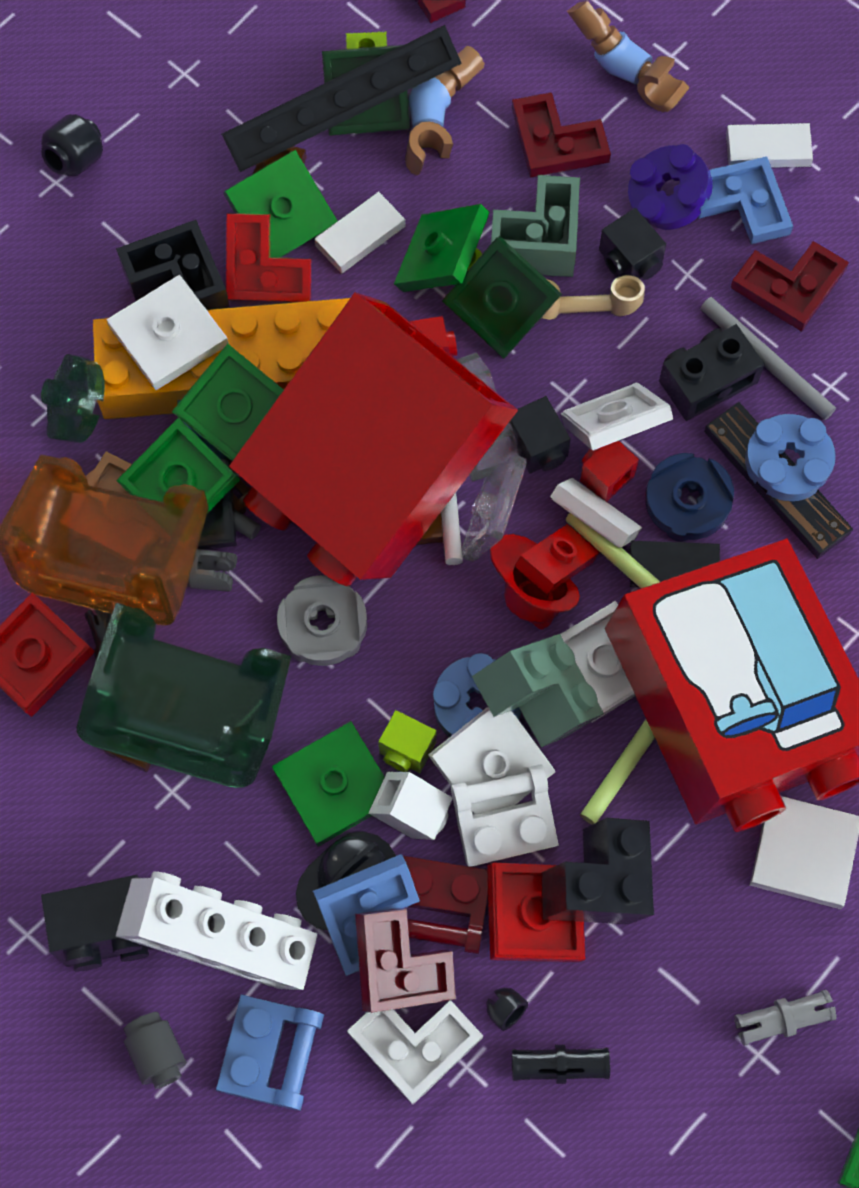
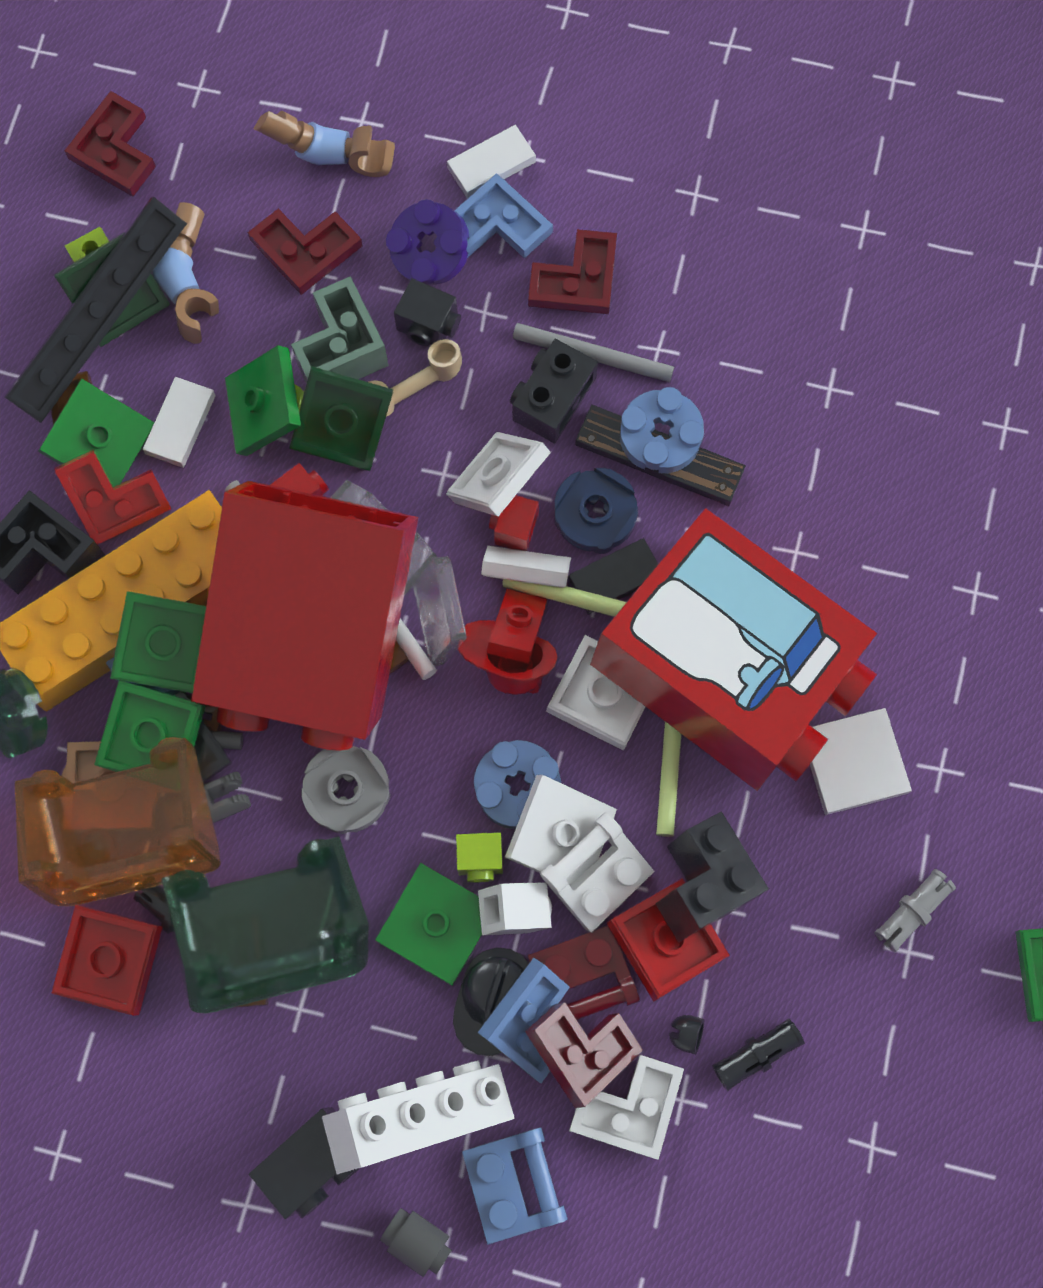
camera: 30 degrees left, 5 degrees up
white plate [107,274,229,391] -> none
sand green brick [472,634,604,748] -> none
black brick [506,396,571,474] -> none

